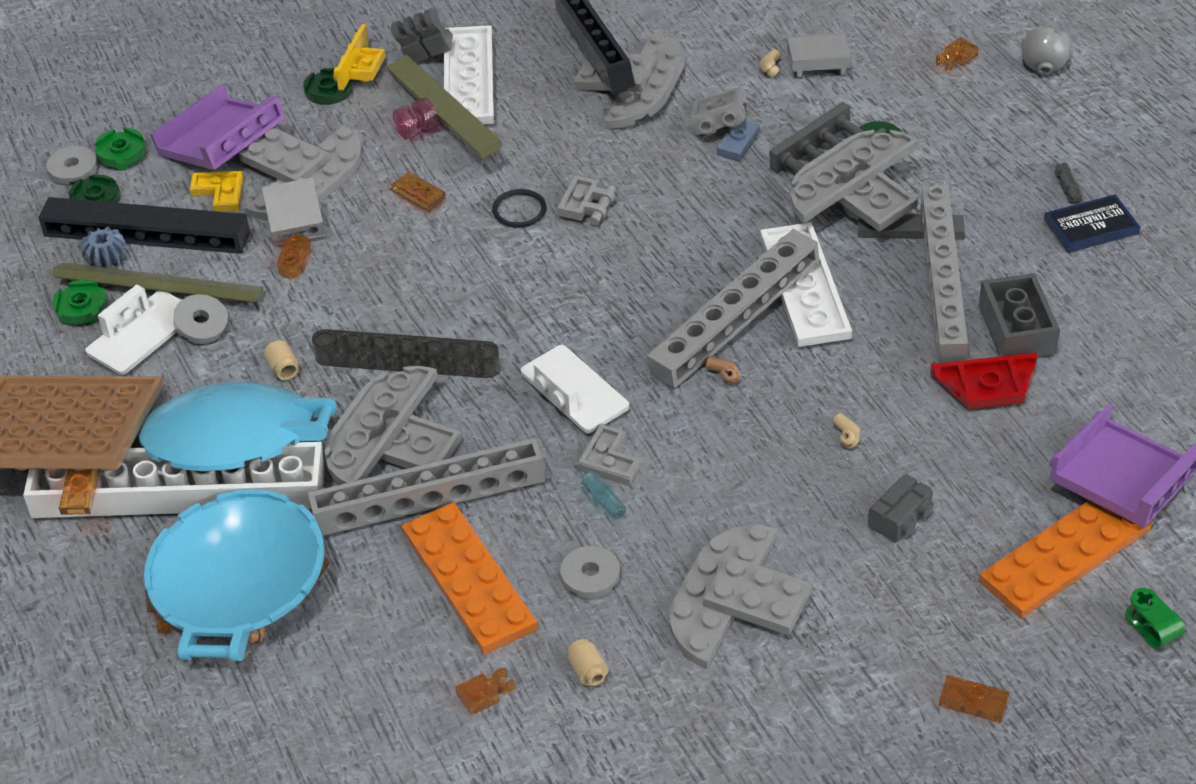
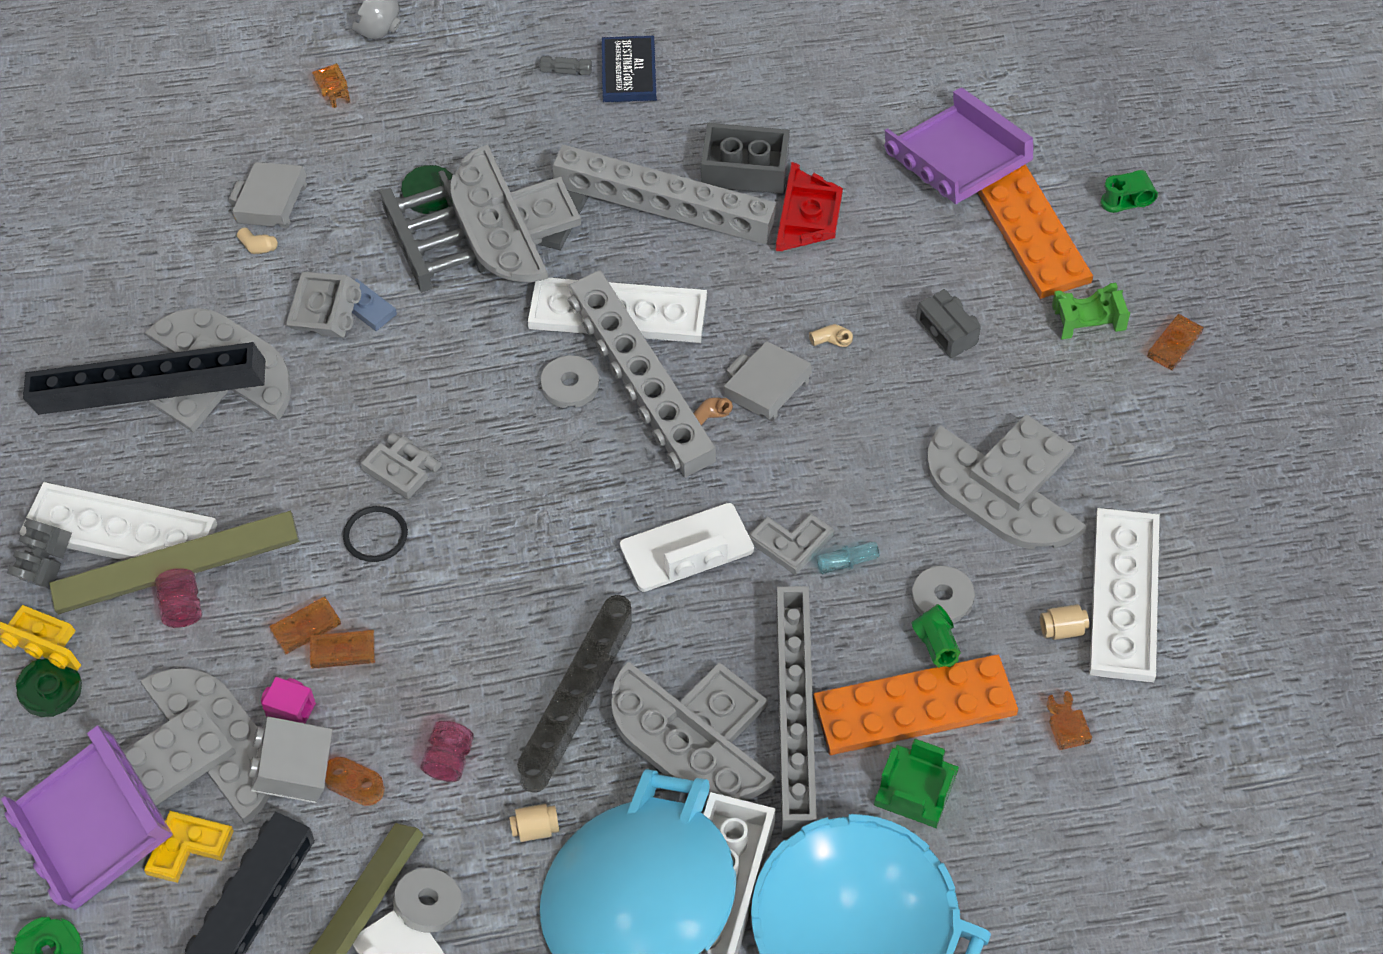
camera: 75 degrees left, 10 degrees up
none -> dark pink brick [261,677,316,724]
none -> clear orange plate [310,630,376,669]
none -> clear pink wheel [420,721,474,782]
none -> light grey tile [540,355,599,408]
none -> light grey piece [724,341,812,421]
none -> green panel [874,739,959,828]
none -> green piece [911,604,961,668]
none -> bright green piece [1052,283,1131,340]
none -> white plate [1089,508,1160,683]

